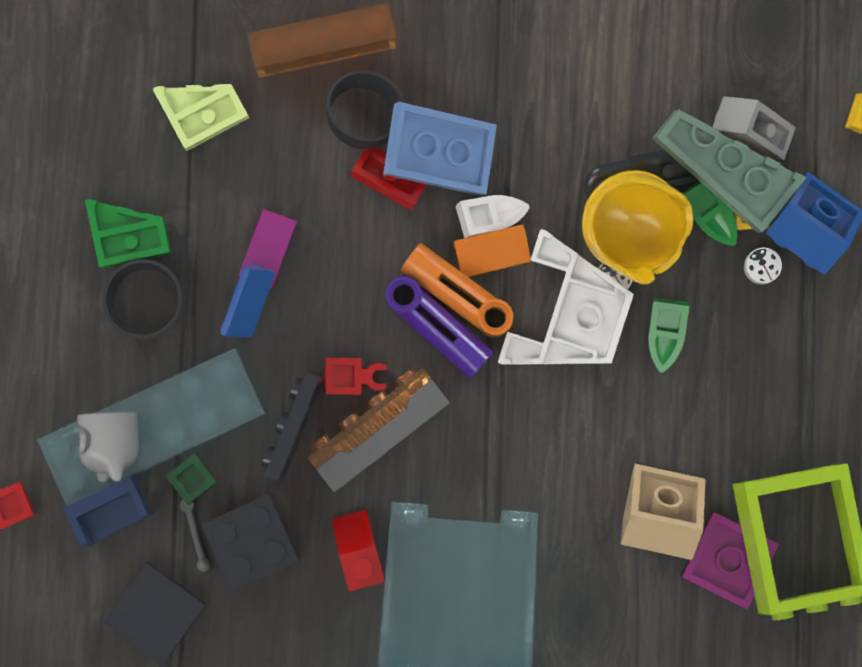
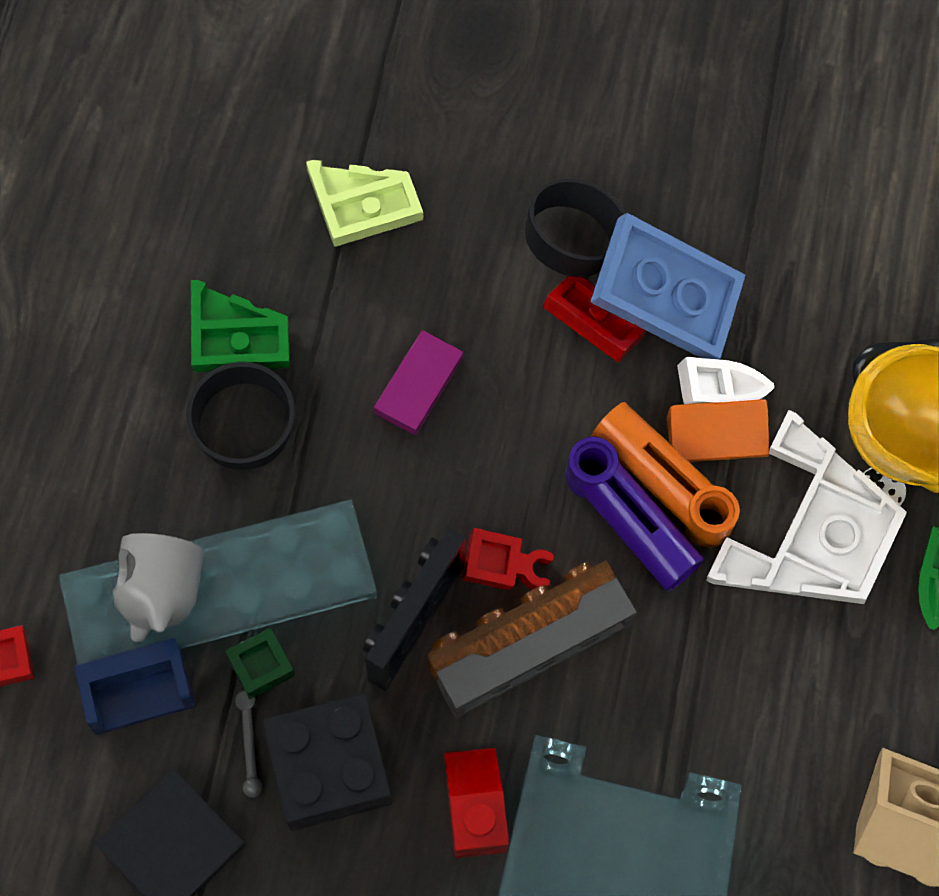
camera: 10 degrees right, 15 degrees down
blue slope [220,262,275,337] -> none
clear orange brick [247,3,397,78] -> none

